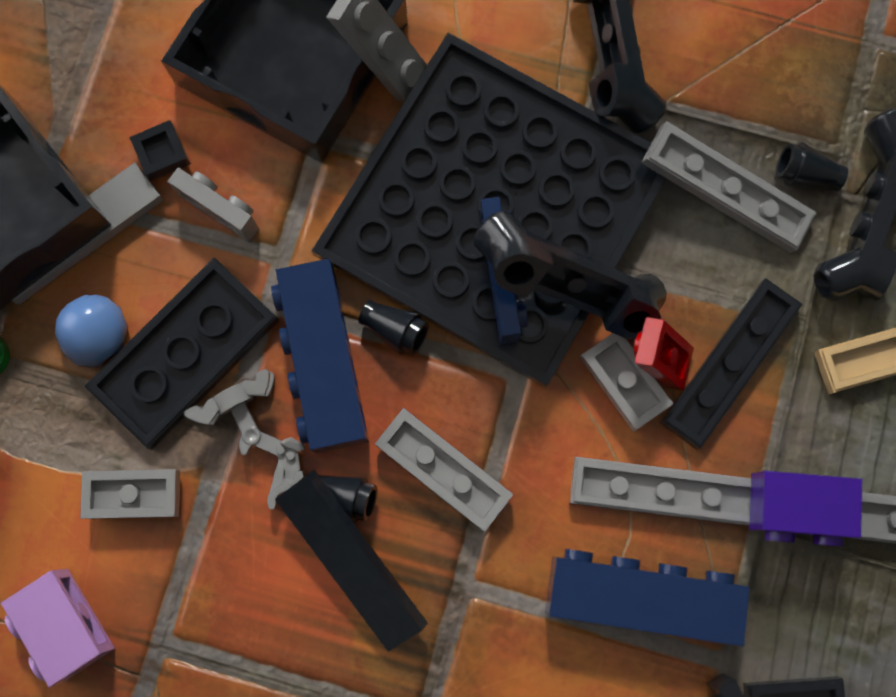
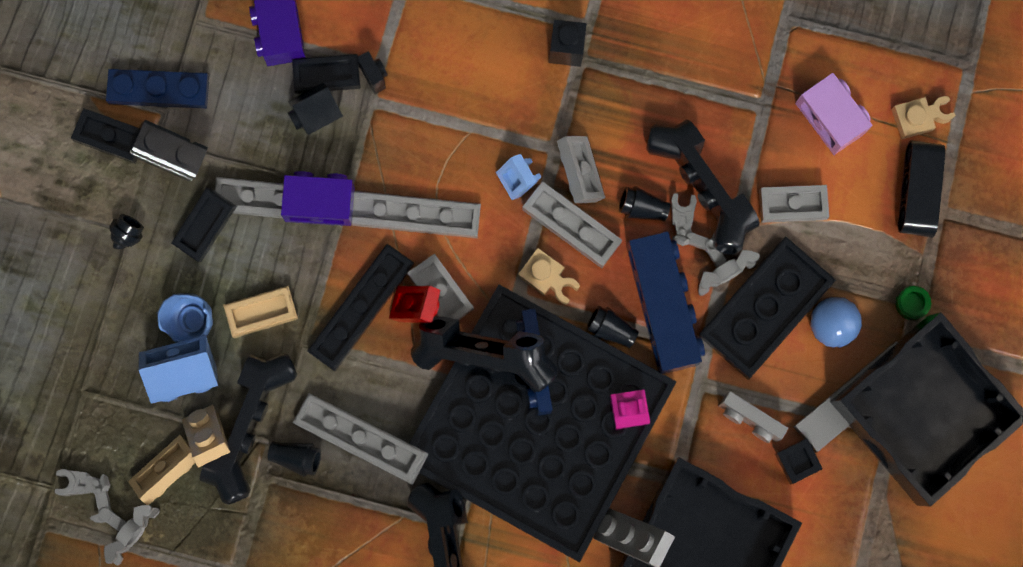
camera: 170 degrees right, 0 degrees up
black tile [275,470,428,652] -> none
dark blue brick [545,549,750,646] -> none
none -> black brick [287,83,343,135]
none -> light blue tile [496,154,541,200]
none -> tan plate [518,248,580,305]
none -> light grey plate [557,136,605,203]
none -> dark pink tile [610,389,650,430]
none -> black plate [646,119,760,255]

